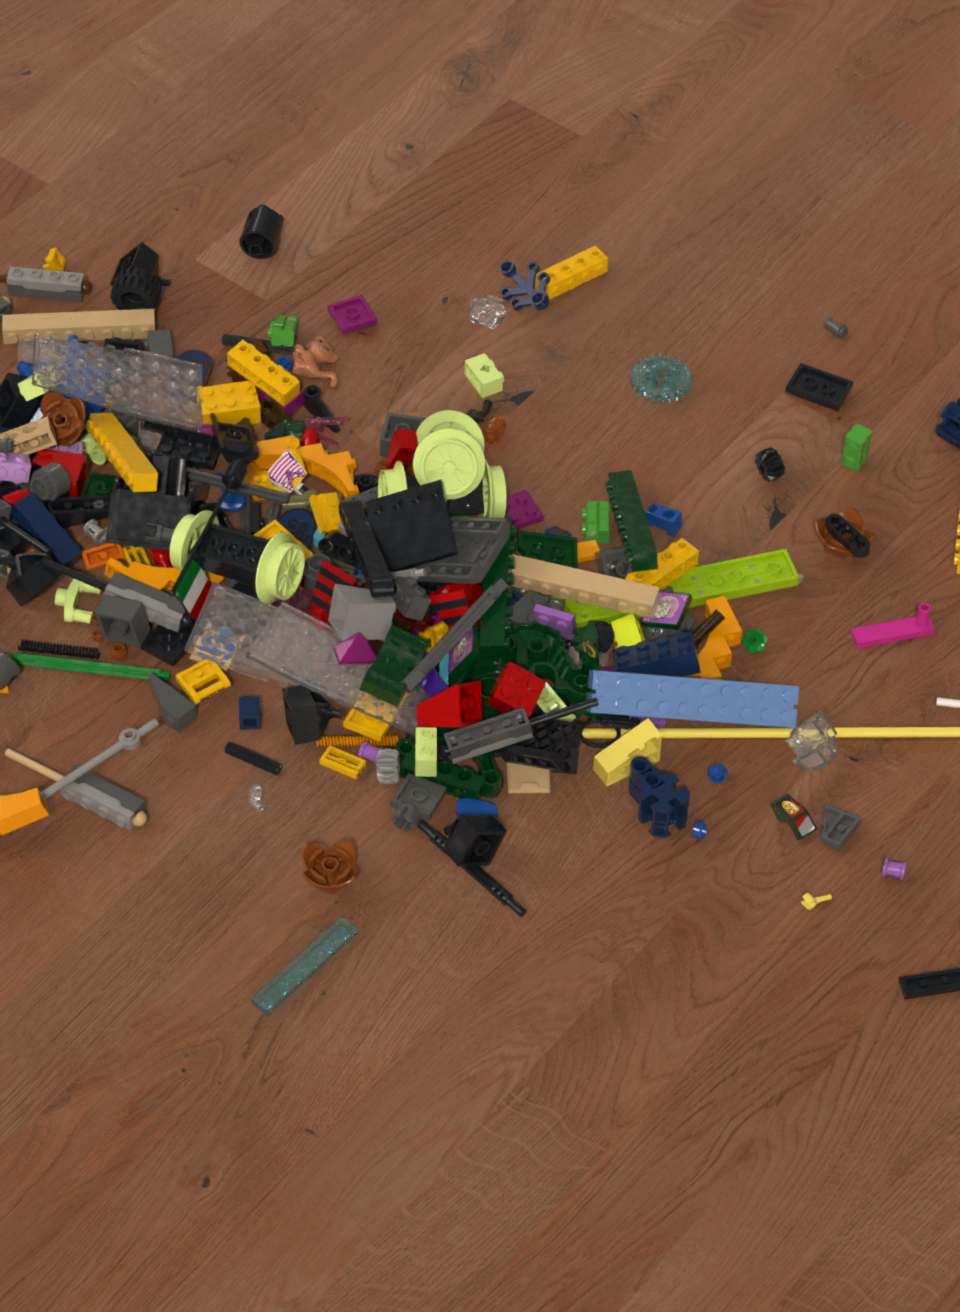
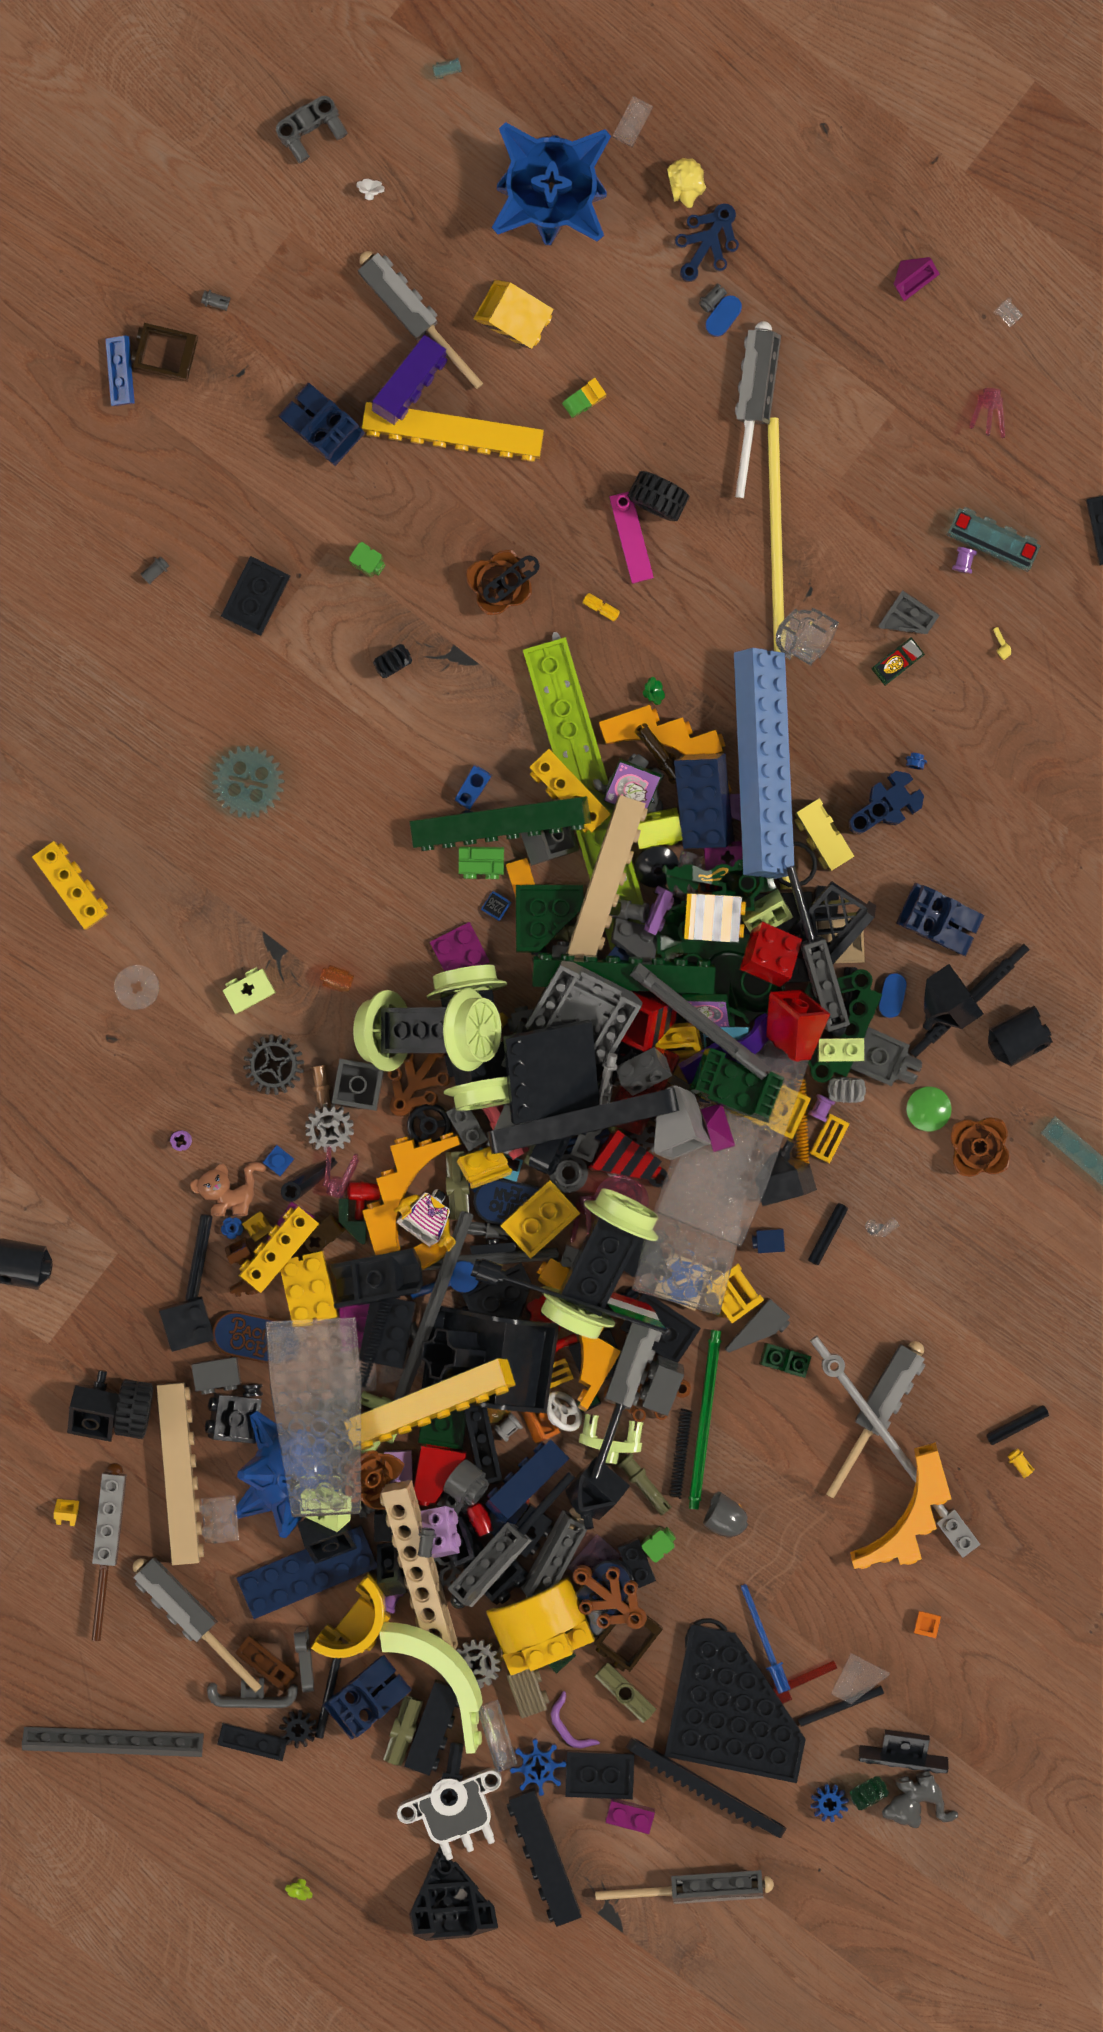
camera: 90 degrees left, 40 degrees up
dark grey piece [143,523,175,543] -> none
bright green brick [268,315,299,347] -> none
magenta plate [328,295,377,334] -> none
red slope [386,428,418,471] -> none
pearl dark grey piece [464,399,493,423] -> none
dark blue plant [500,260,550,310] -> none
blue plate [708,764,728,783] -> none
none -> black plate [159,1296,214,1352]
none -> medium lavender bush [170,1130,192,1151]
none -> dark grey gear [243,1034,304,1095]
none -> blue plate [263,1145,294,1176]
none -> light grey gear [305,1103,354,1152]
none -> white piece [547,1391,582,1431]
none -> yellow piece [583,593,620,621]
none -> olive pin [616,1453,672,1516]
none -> black tyre [627,471,690,521]
none -> slope [684,893,746,942]
none -> dark green slope [759,1342,812,1378]
none -> dark blue connector [896,883,985,956]
none -> bright green dish [906,1087,952,1131]
none -> clear light blue brick [946,507,1041,572]
none -> black axle [986,1405,1049,1445]
none -> black cylinder [988,1006,1053,1067]
none -> yellow pin [1007,1448,1035,1478]

